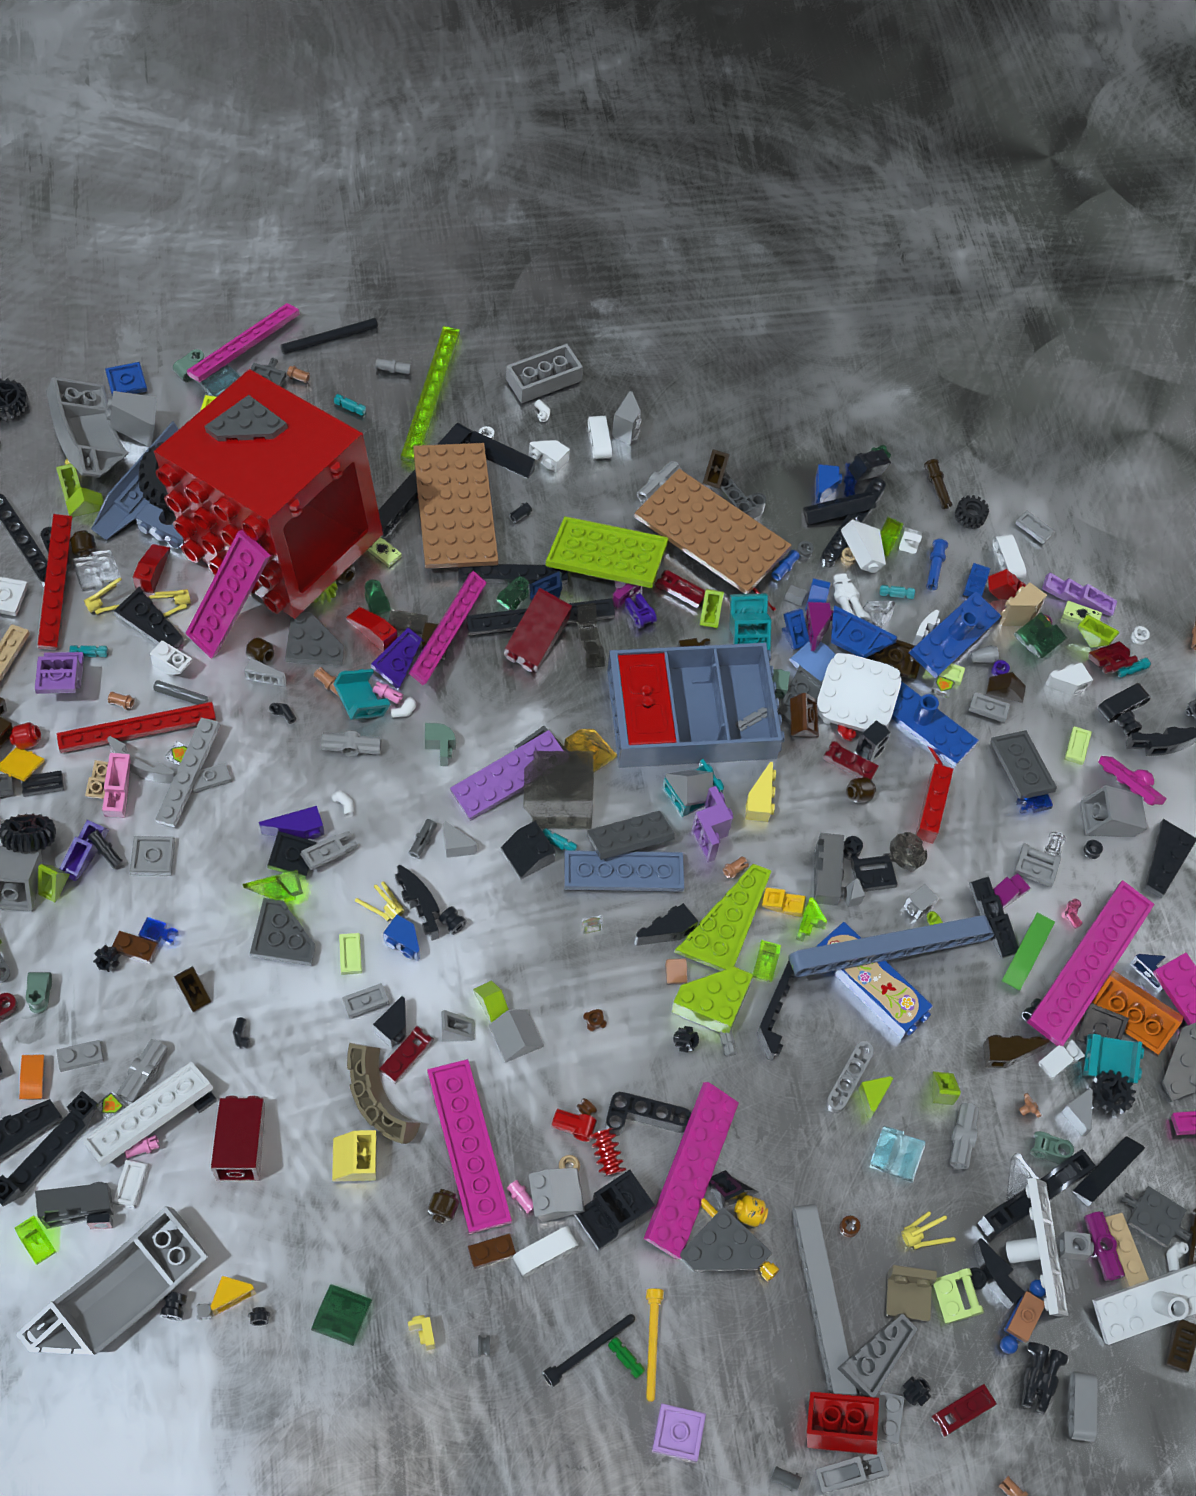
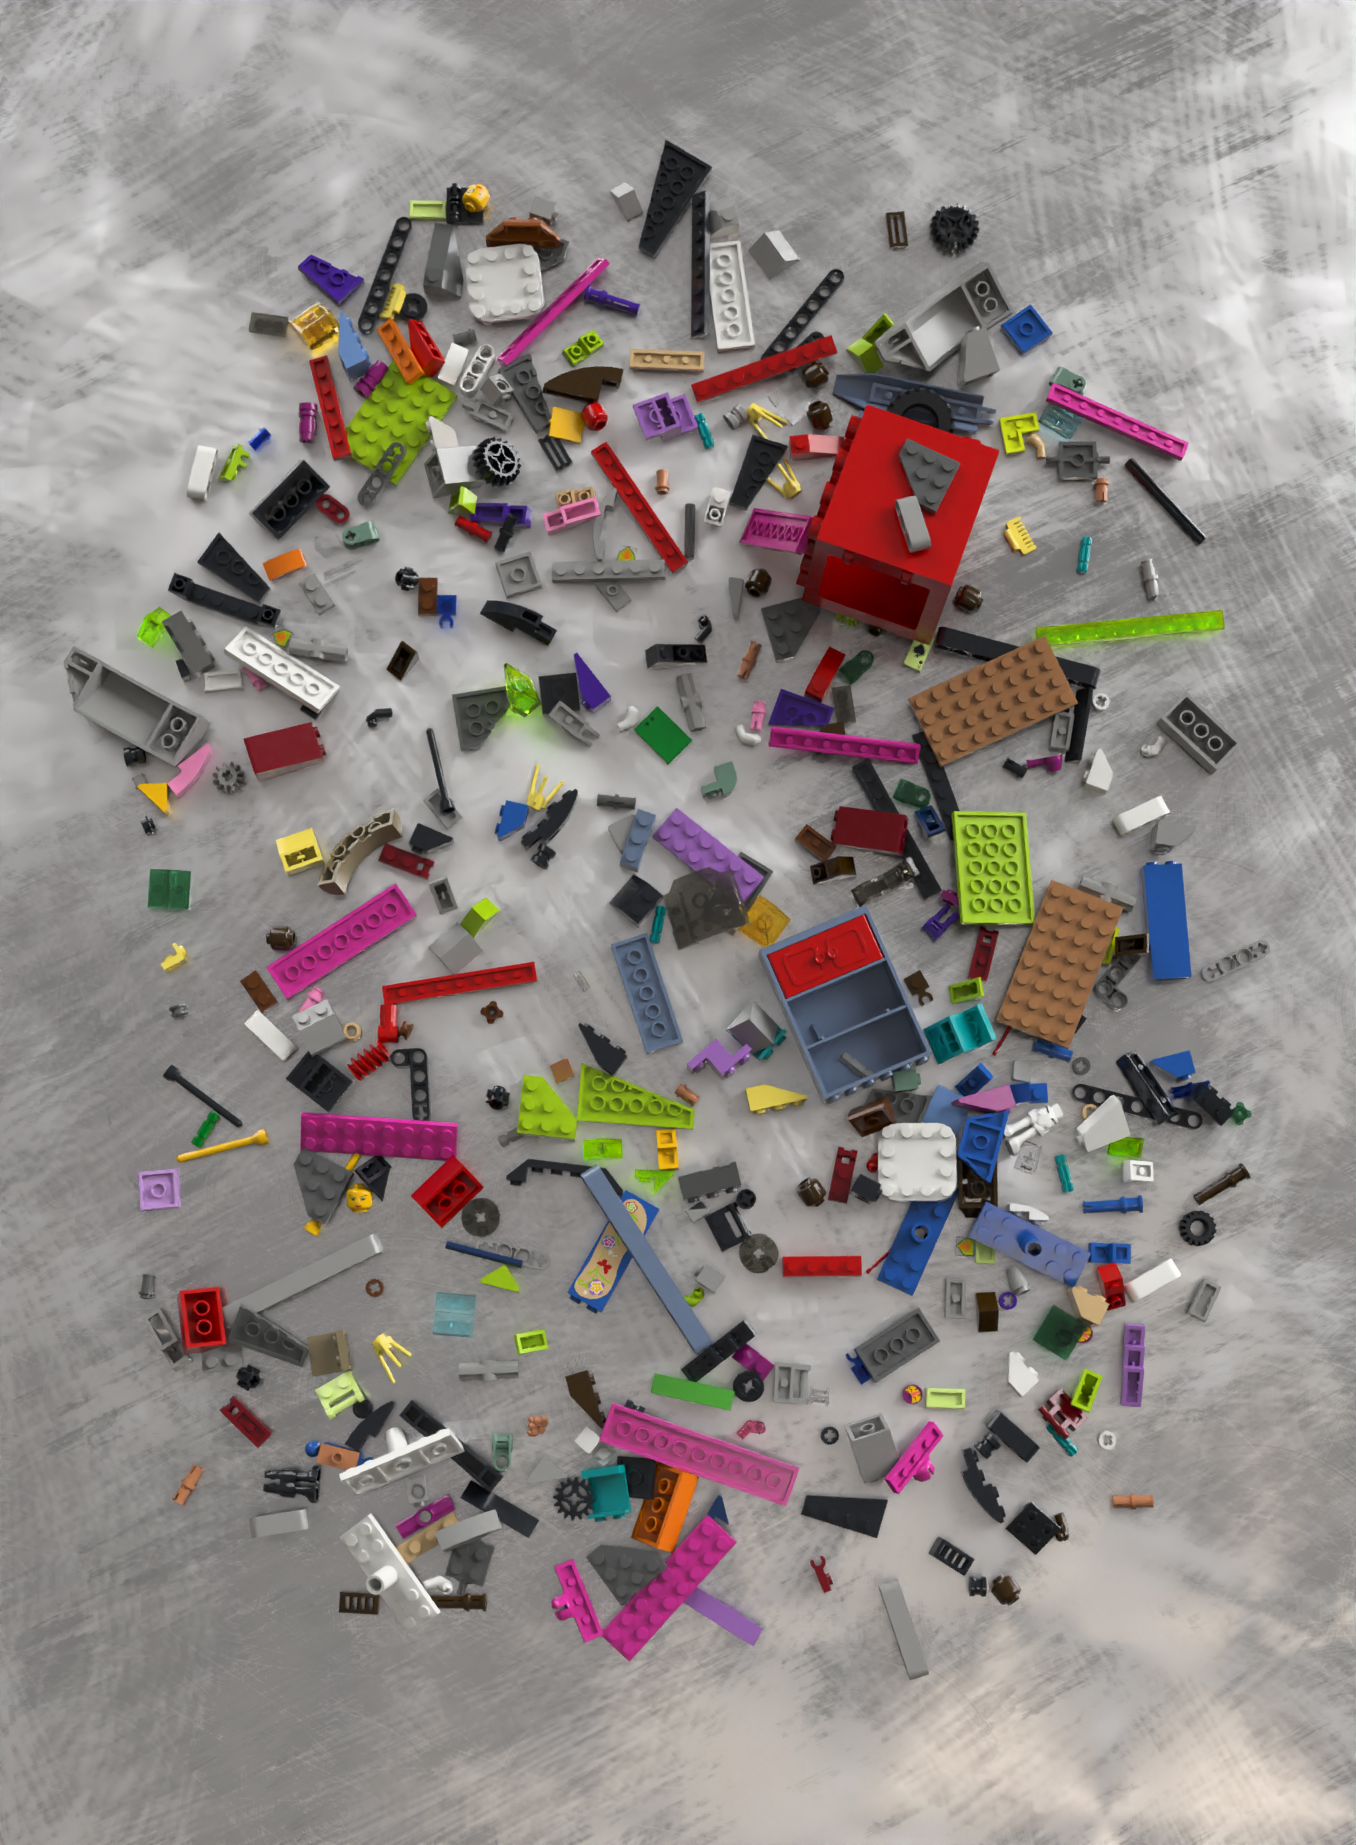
camera: 75 degrees right, 20 degrees up
teal panel [333,669,391,720] -> none
yellowish green tile [339,933,362,975] -> none
dark grey plate [587,811,675,860] -> none
yellowish green tile [1062,601,1102,624] -> none
none -> bright pink slope [167,743,213,799]
none -> light grey gear [213,762,245,794]
none -> red plate [382,962,538,1005]
none -> red slope [411,1155,484,1228]
none -> black piece [426,728,456,814]
none -> light grey slope [435,1509,502,1552]
none -> dark blue bar [445,1241,523,1268]
none -> red pin [454,515,493,543]
none -> clear smoke plate [461,1198,500,1237]
none -> black slope [480,600,557,646]
none -> sand blue arch [620,809,656,873]
none -> green container [634,706,692,765]
none -> black slope [645,644,707,669]
none -> light grey wheel [723,404,749,430]
none -> black gear [733,1371,764,1402]
none -> reddish brown plate [795,824,837,861]
none -> dark brown head [806,401,834,430]
none -> dark brown slope [810,856,857,884]
none -> light grey beam [895,495,931,553]
none -> tile [902,1385,923,1404]
none -> magenta bar [1026,755,1062,772]
none -> light grey hinge [1049,706,1074,752]
none -> blue brick [1141,861,1192,982]
none -> light grey beam [1200,940,1270,983]

